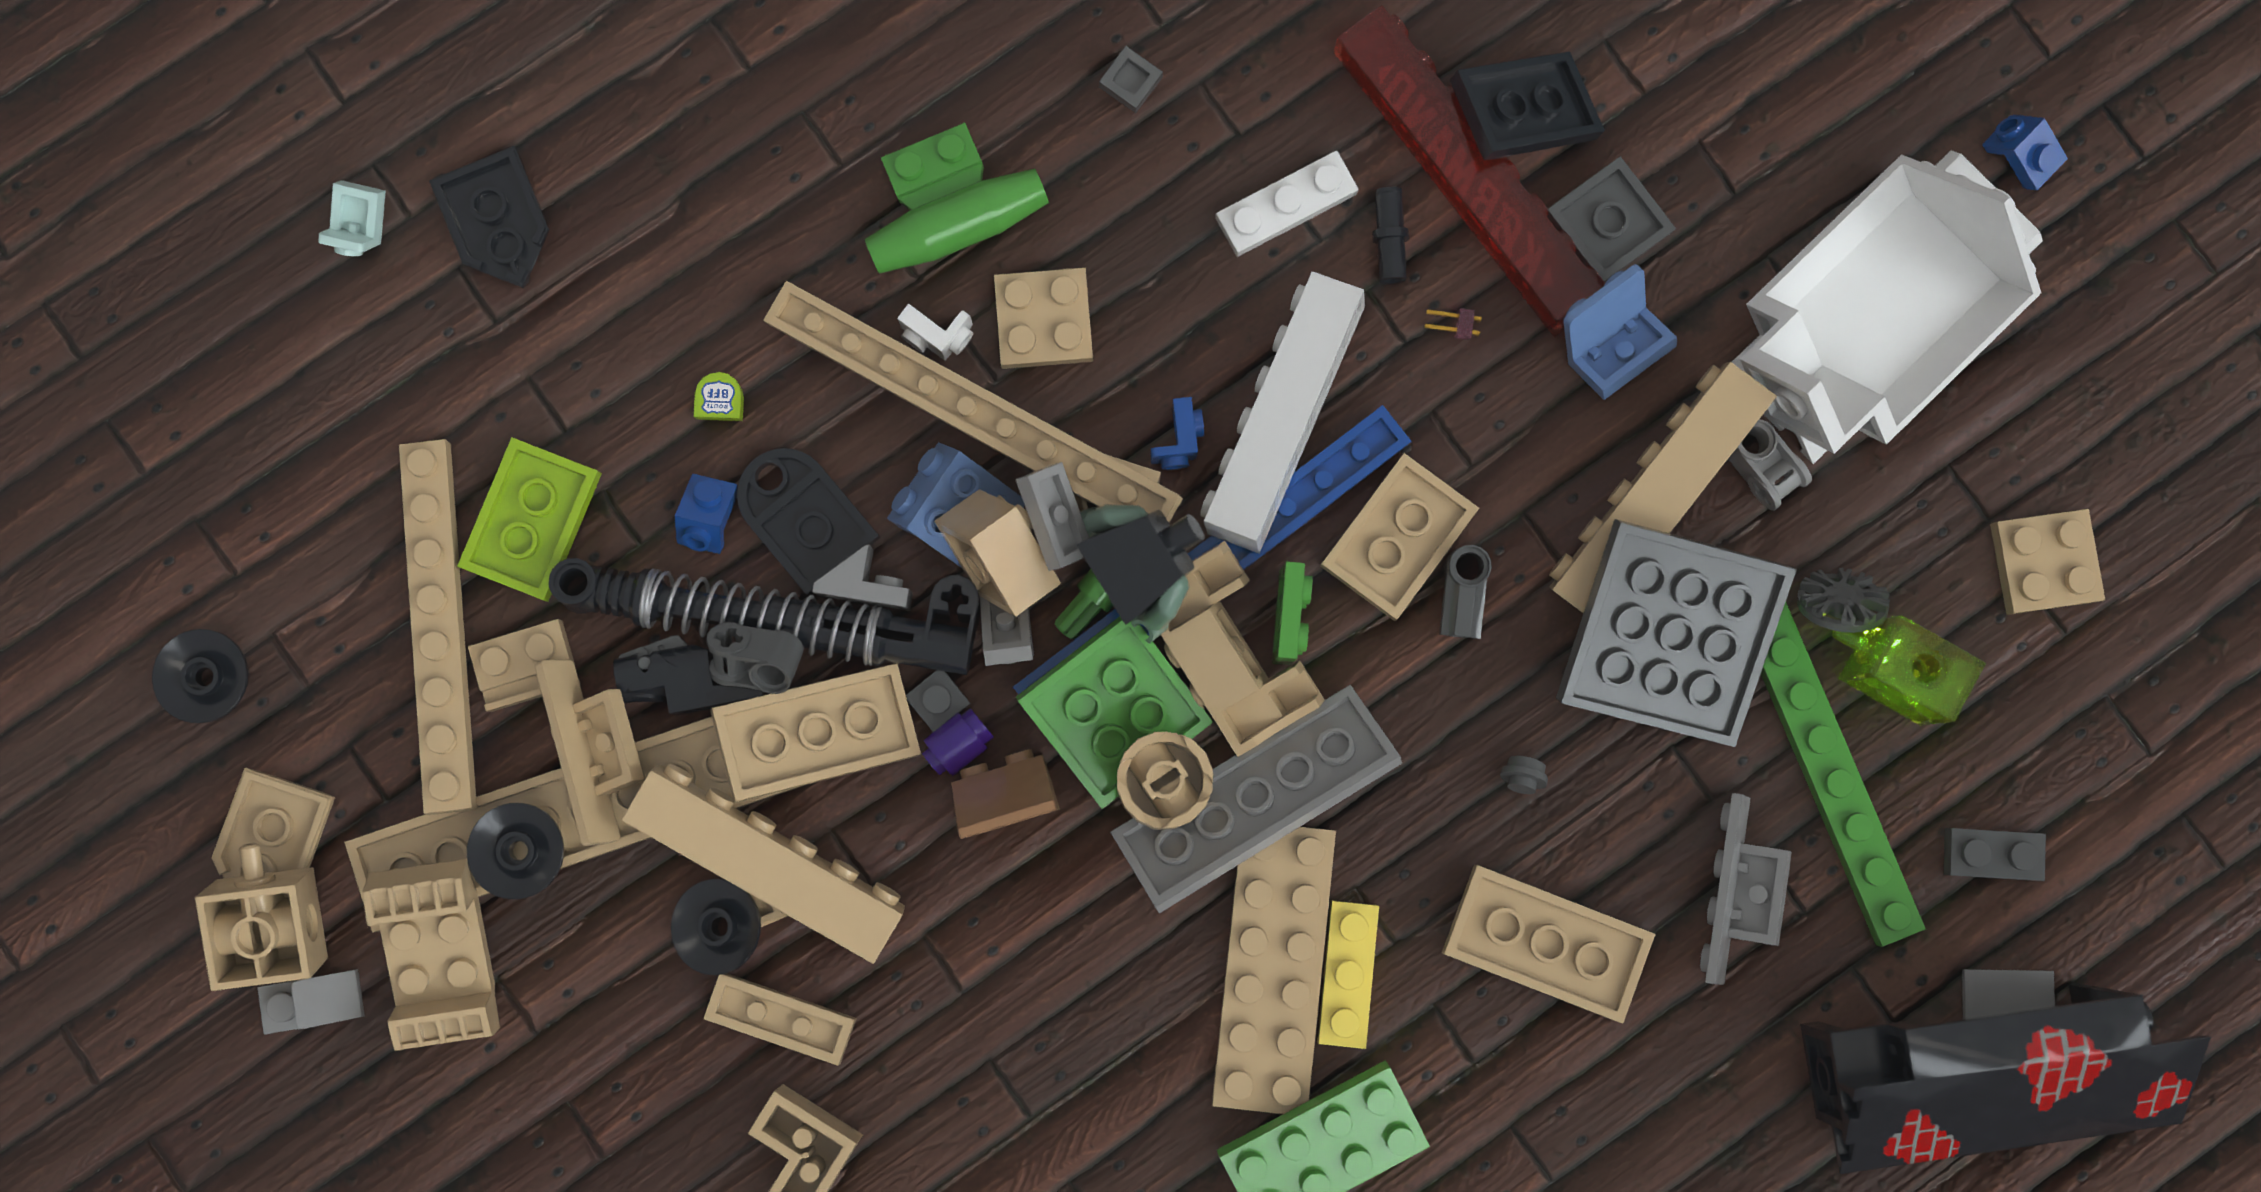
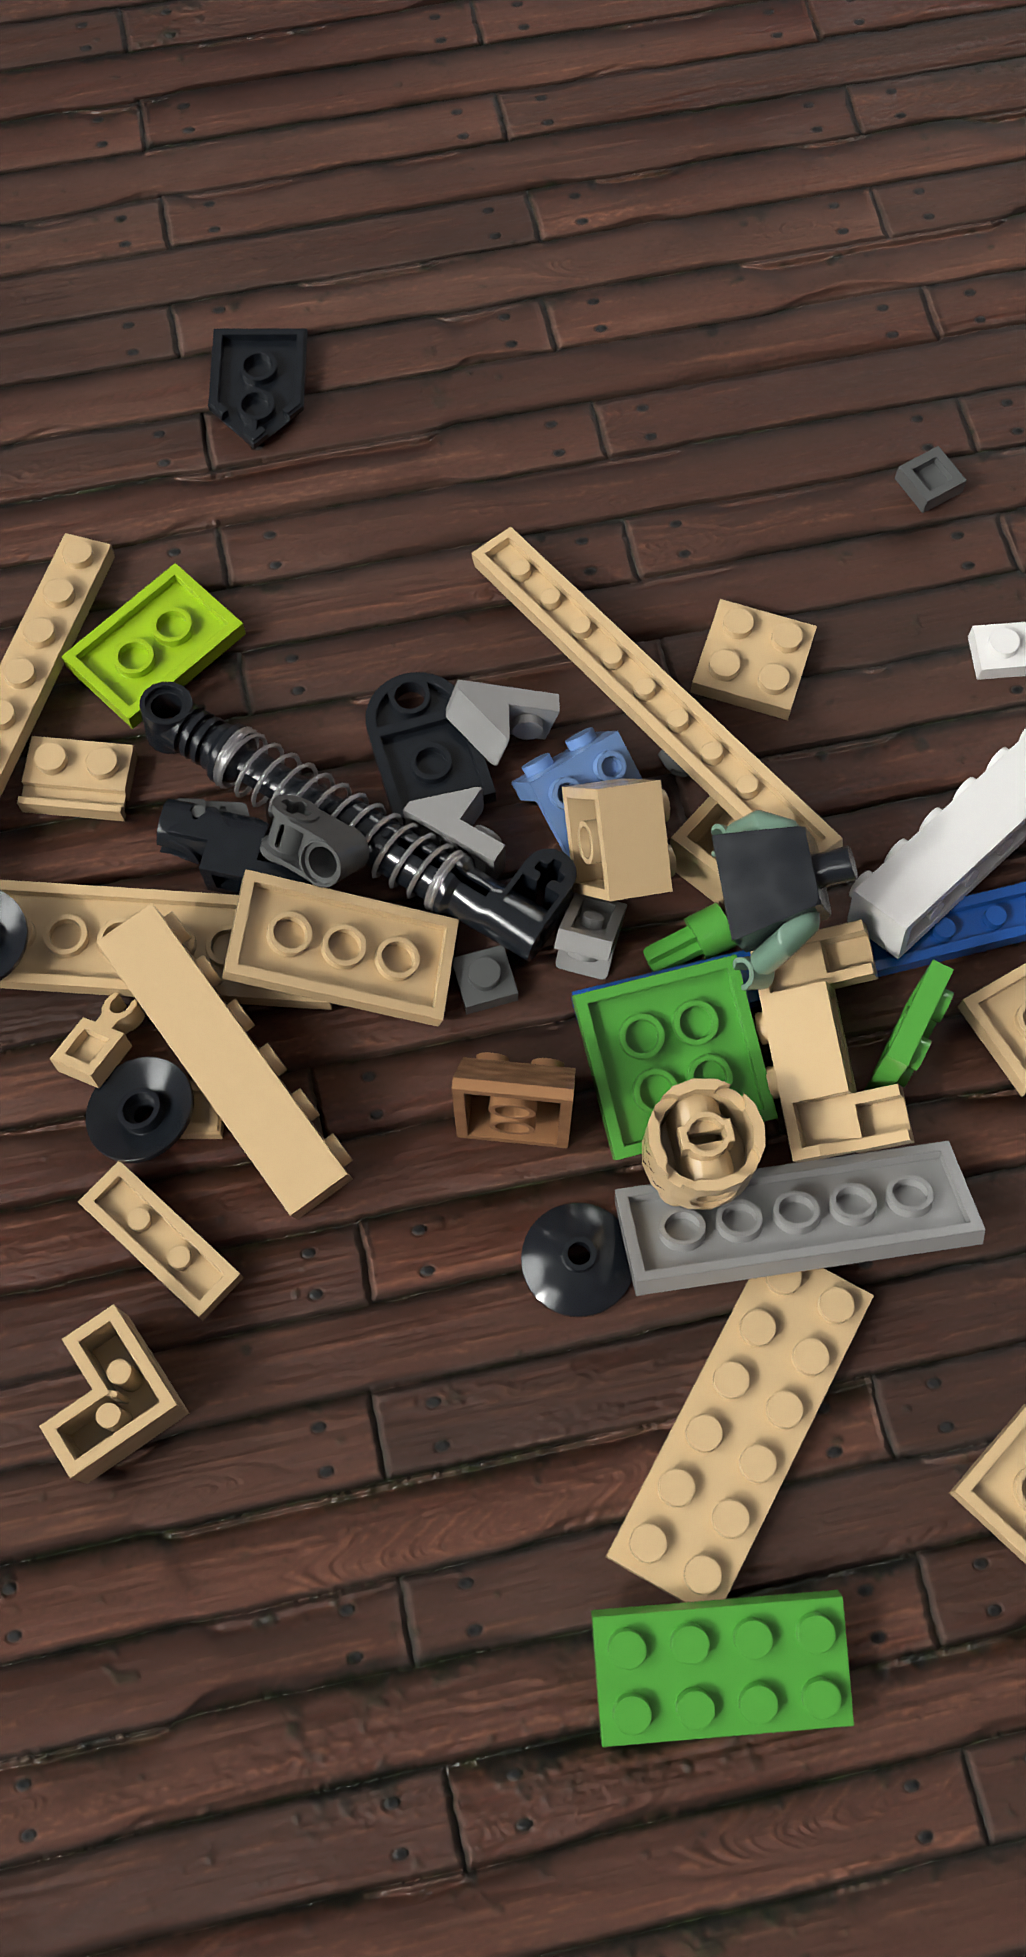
camera: 25 degrees right, 15 degrees down
light aqua bracket [318,180,386,256] -> none
tan bracket [535,660,645,846] -> none
blue bracket [675,473,738,554] -> none
tile [694,372,744,421] -> none
bright green plate [864,123,1049,274] -> none
white bracket [897,304,973,361] -> none
dark purple brick [922,708,994,776] -> none
light grey plate [1016,462,1089,571] -> none
blue bracket [1150,397,1204,470] -> none
light yellow plate [1317,900,1379,1049] -> none
none -> tan plate [50,993,145,1088]
none -> light grey slope [446,679,560,766]
none -> black dish [521,1203,632,1317]

